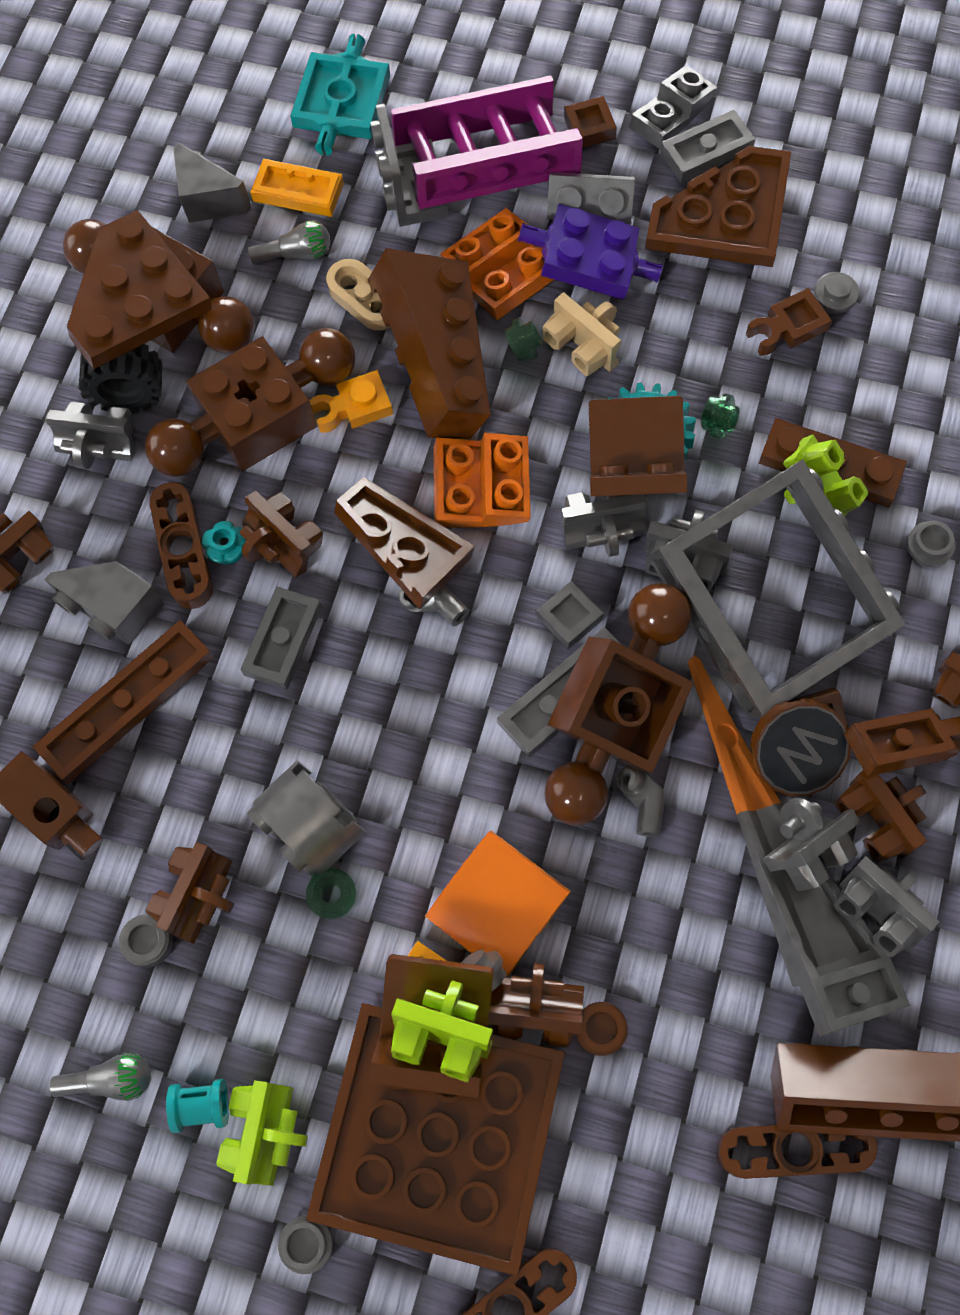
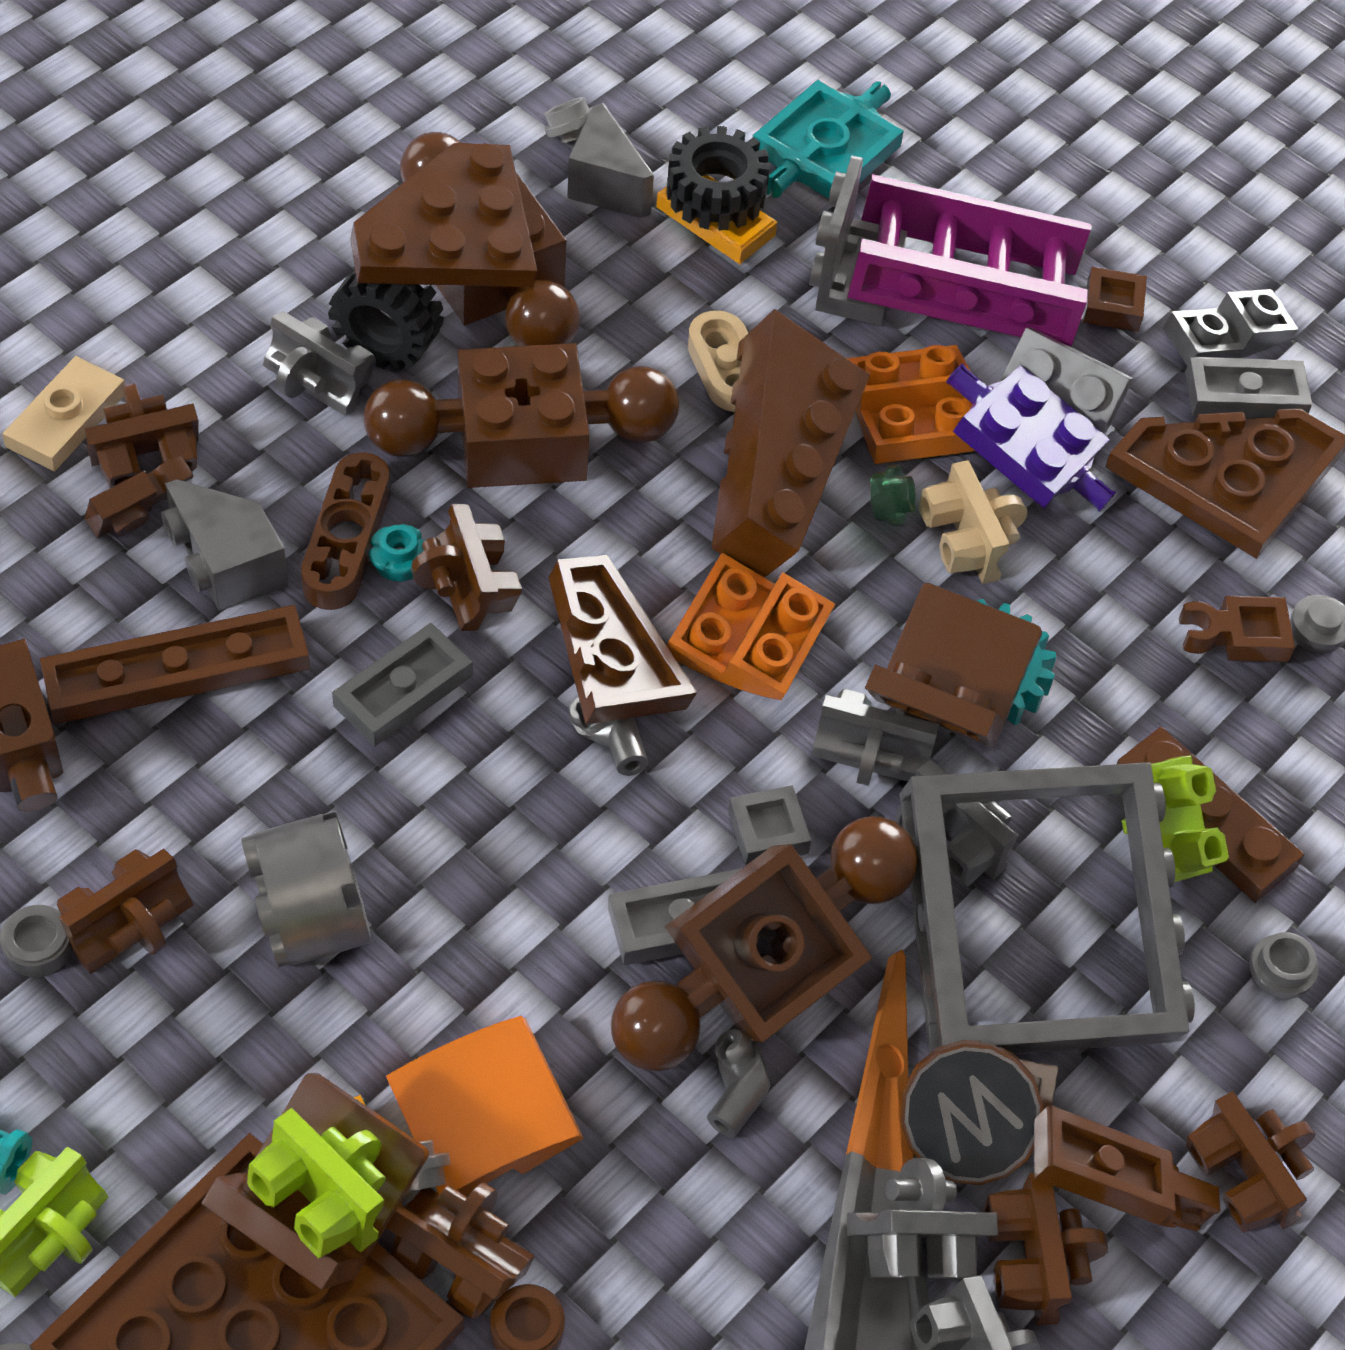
camera: 15 degrees right, 15 degrees down
flat silver piece [248,221,330,264] -> none
clear green plate [306,868,357,920] -> none
light orange plate [309,370,393,433] -> none
clear green plate [701,393,740,439] -> none
none -> reddish brown plate [85,455,194,538]
none -> light grey plate [544,97,593,143]
none -> black tyre [666,126,770,231]

